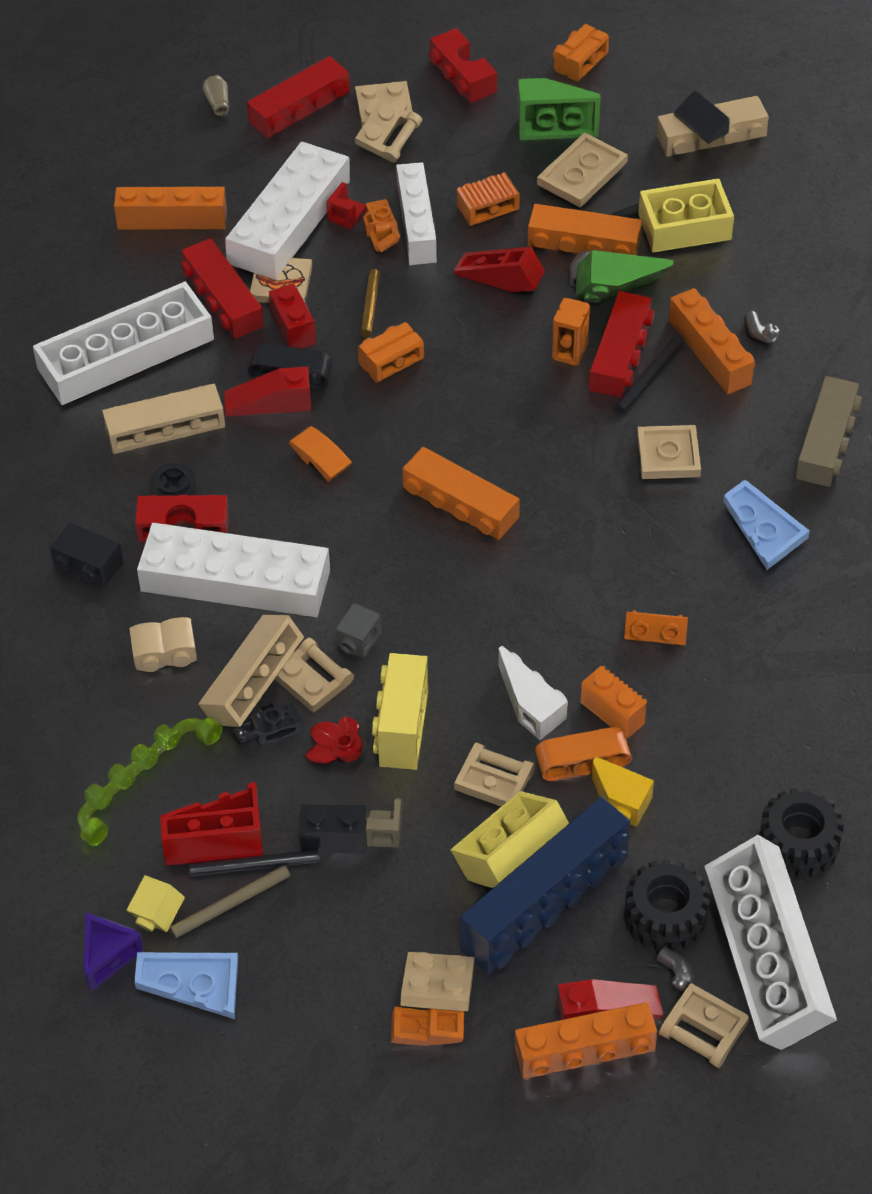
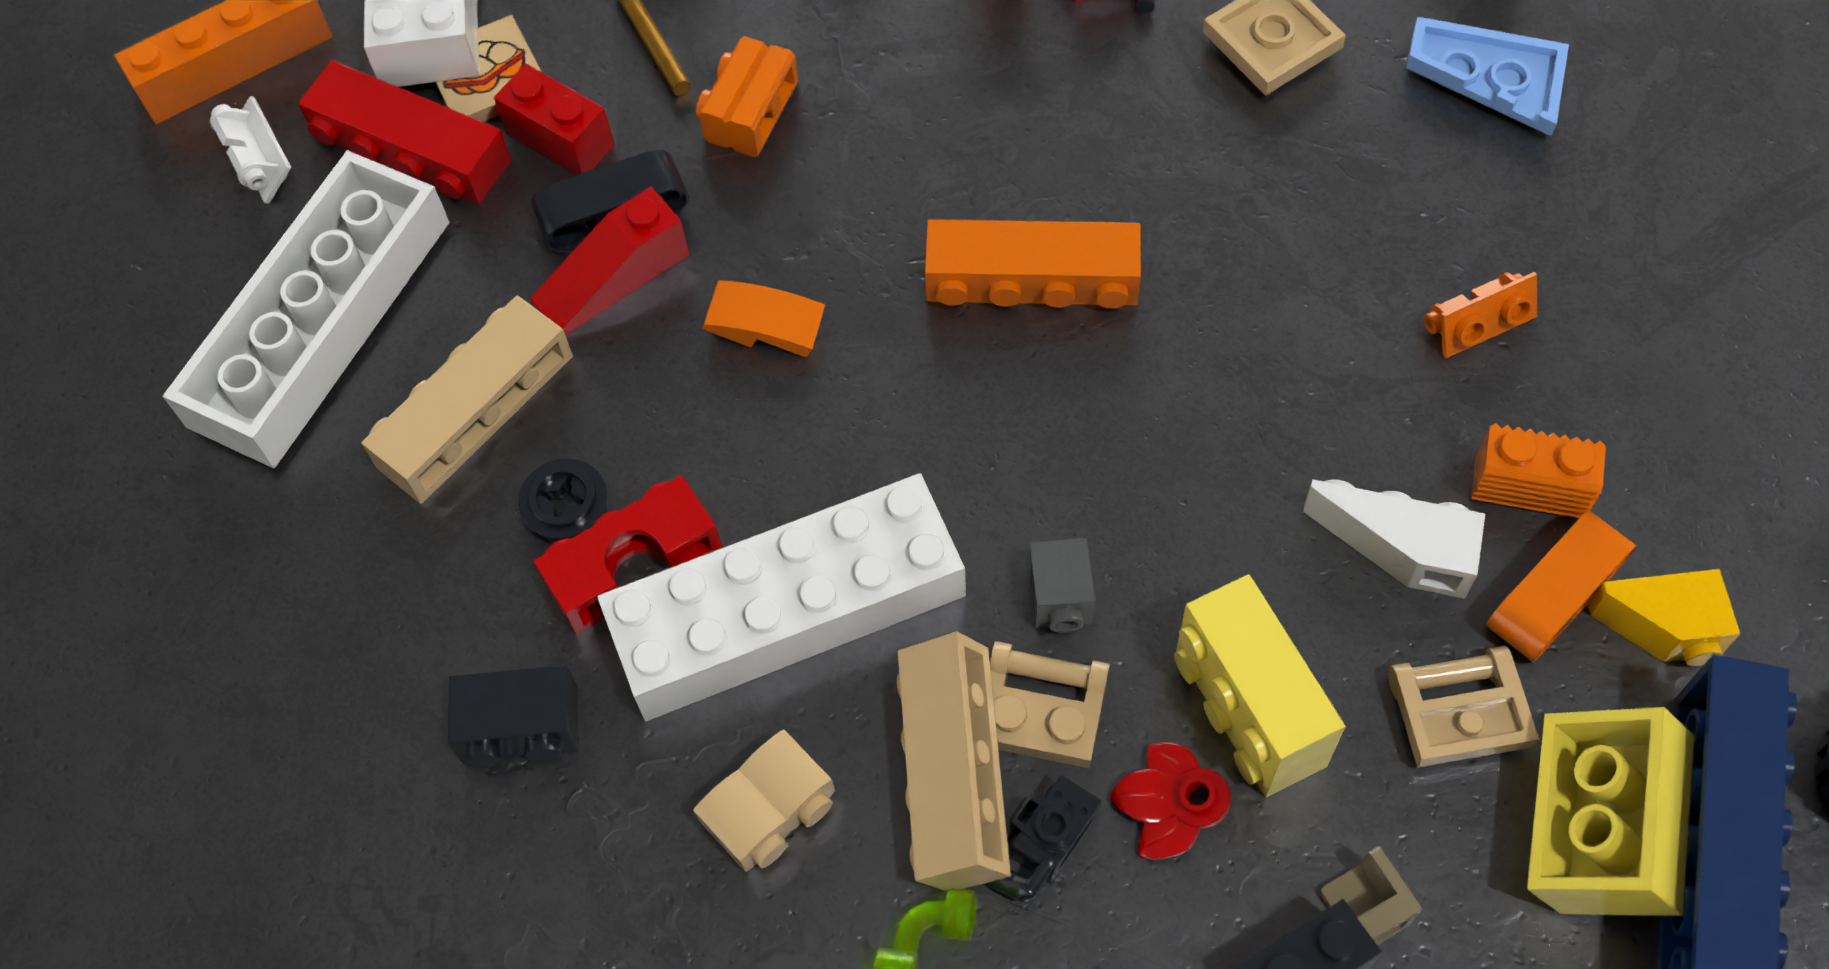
camera: 30 degrees left, 10 degrees up
none -> white hinge [210,97,291,204]

